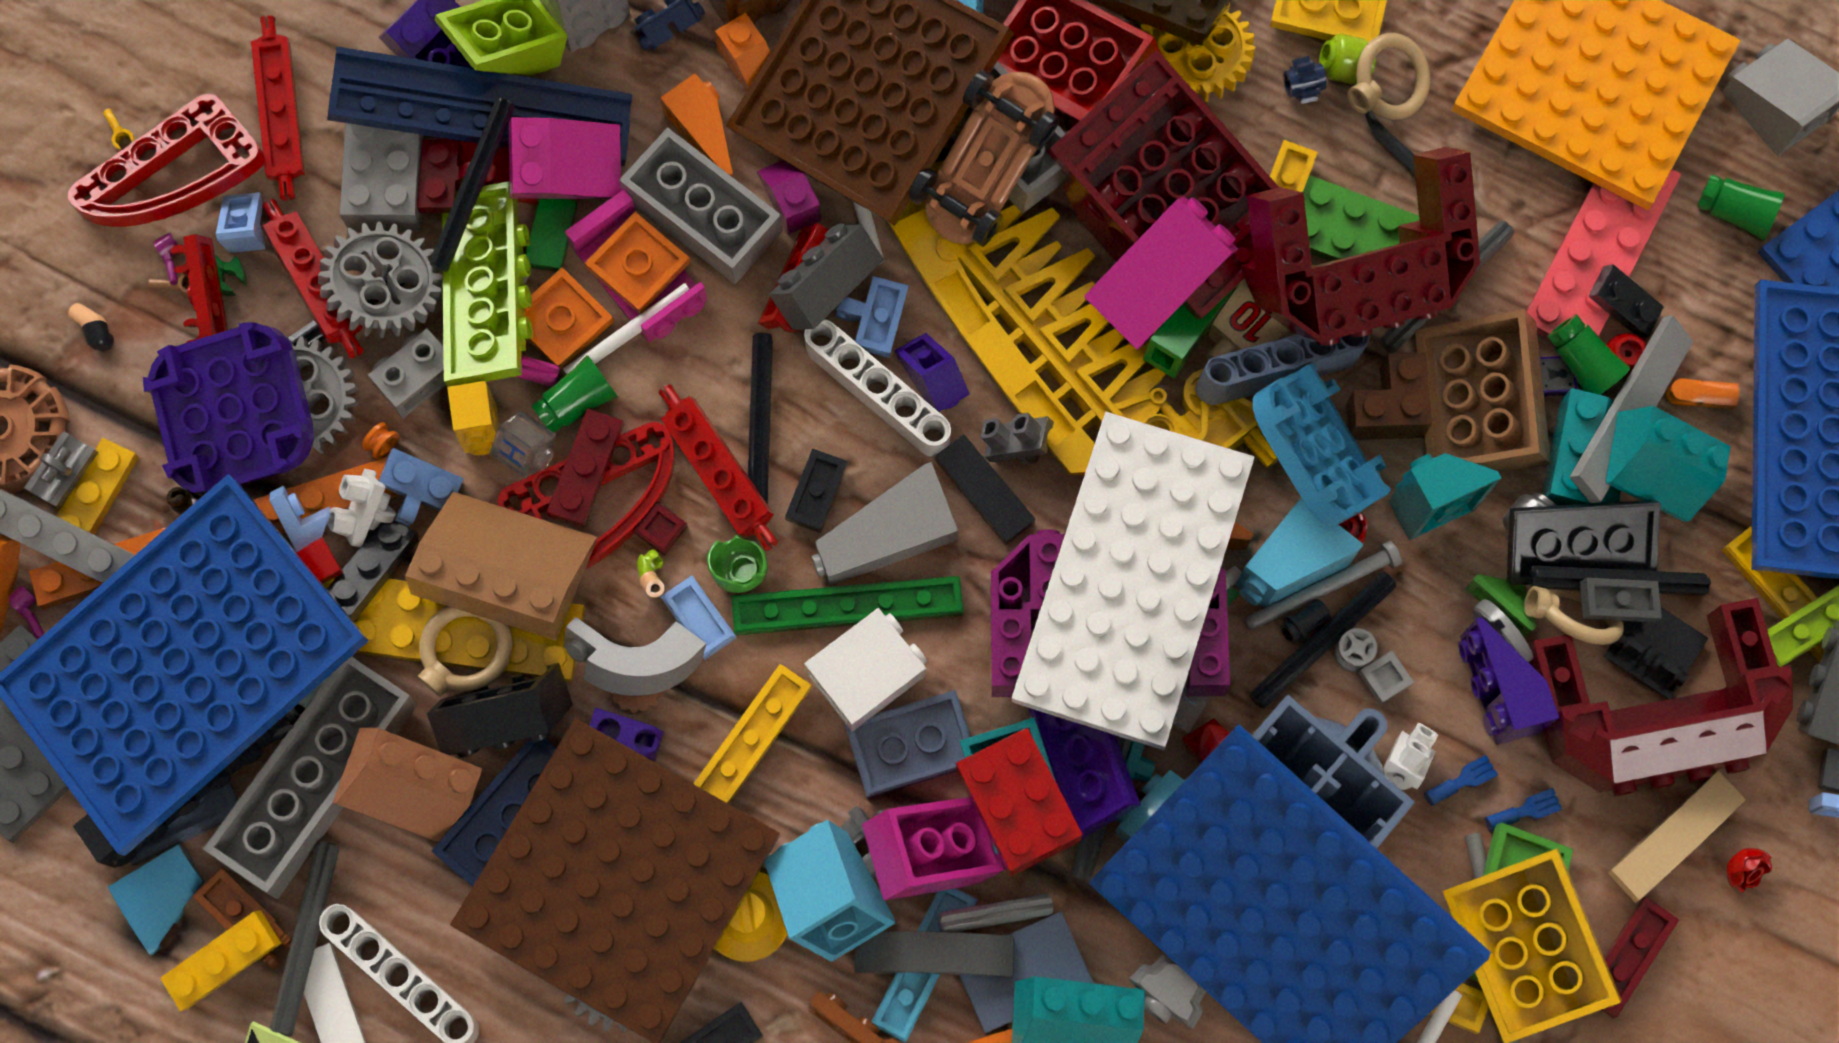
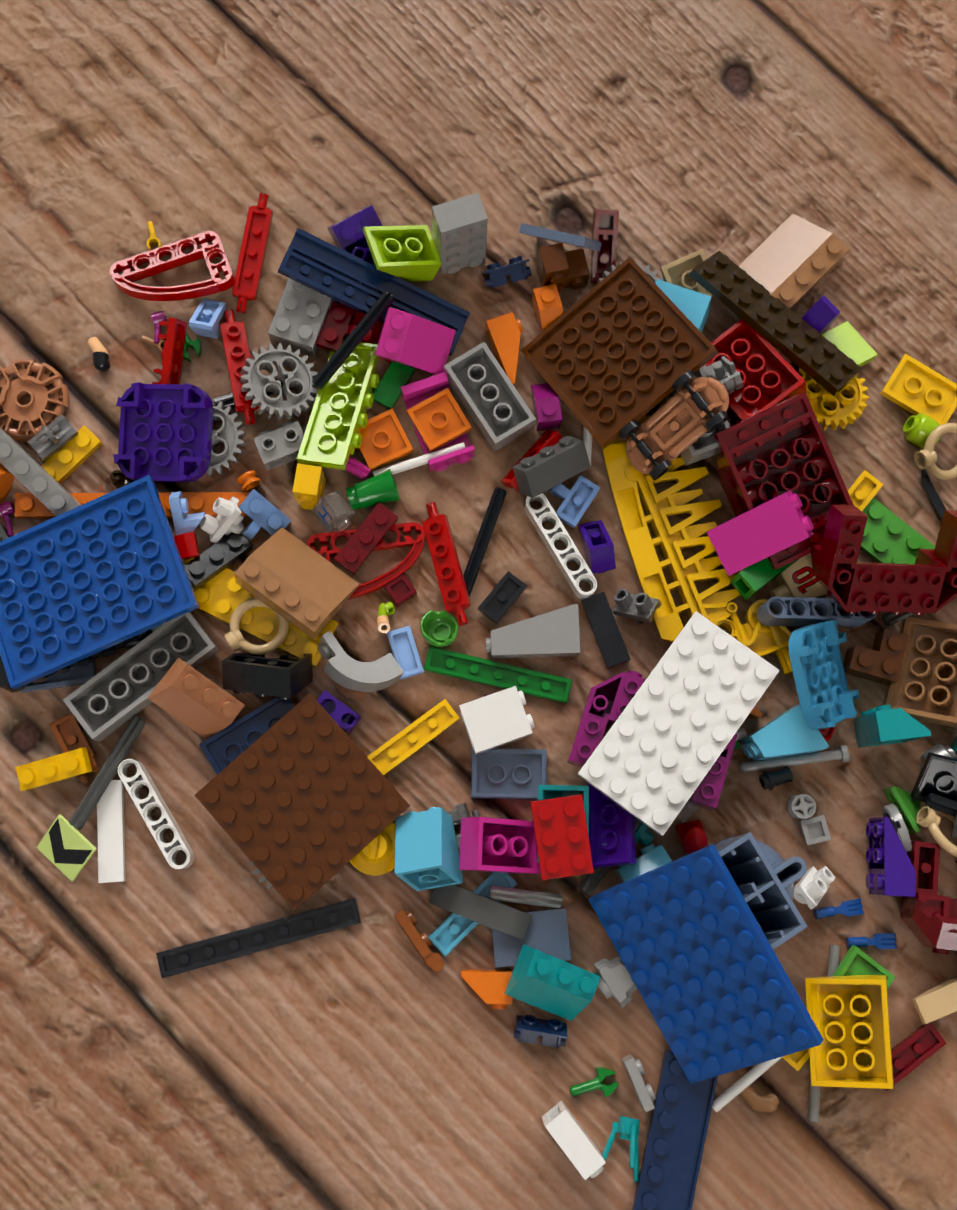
camera: 15 degrees right, 5 degrees up
dark azure slope [108,844,205,955] -> none
black axle [1250,572,1397,709] -> none
dark blue gear [1283,56,1327,104] -> none
none -> light grey hand [703,356,744,395]

